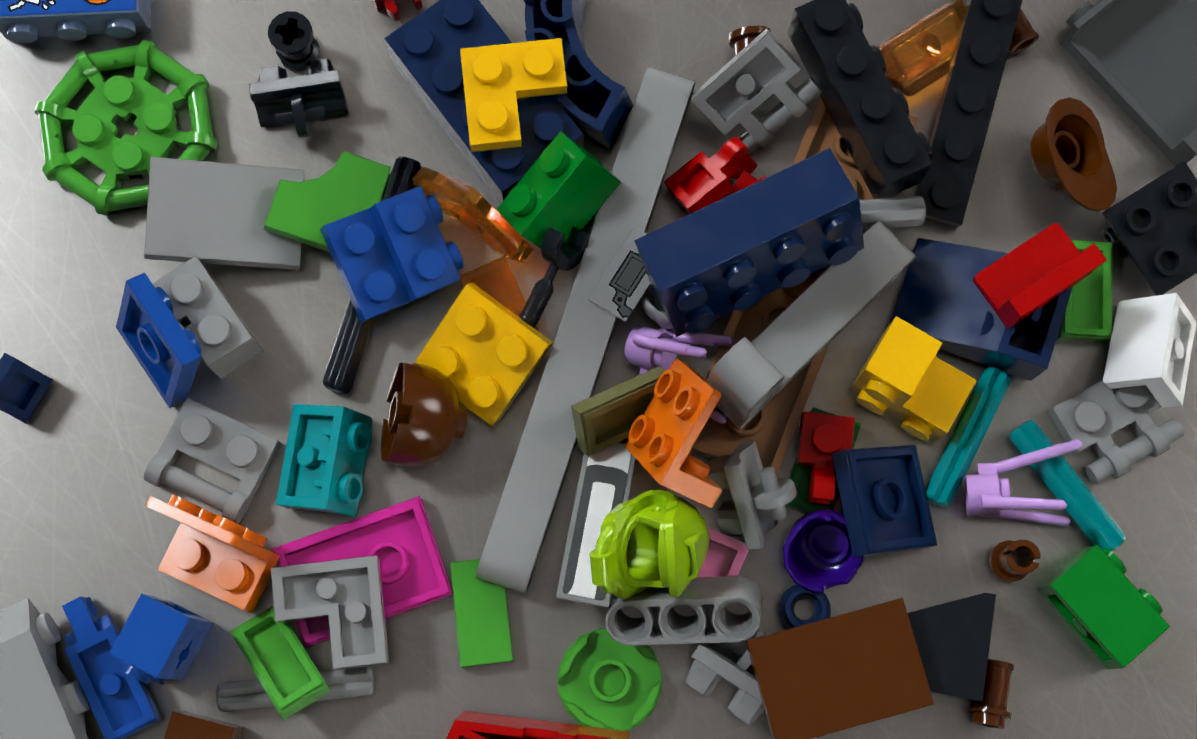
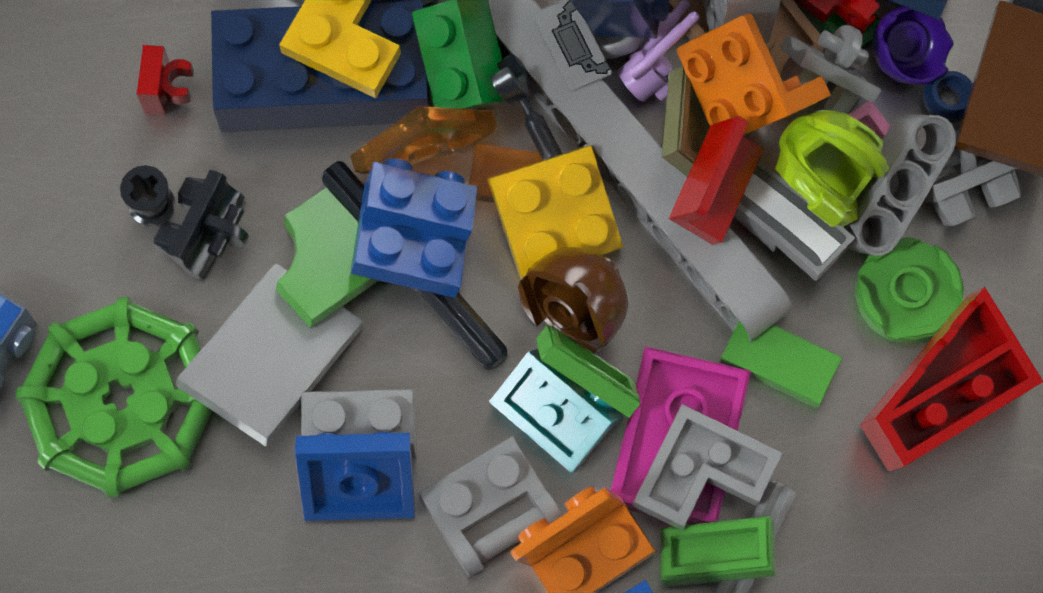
camera: 55 degrees left, 5 degrees down
none -> bright green tile [536,325,641,418]
none -> red panel [668,116,764,245]

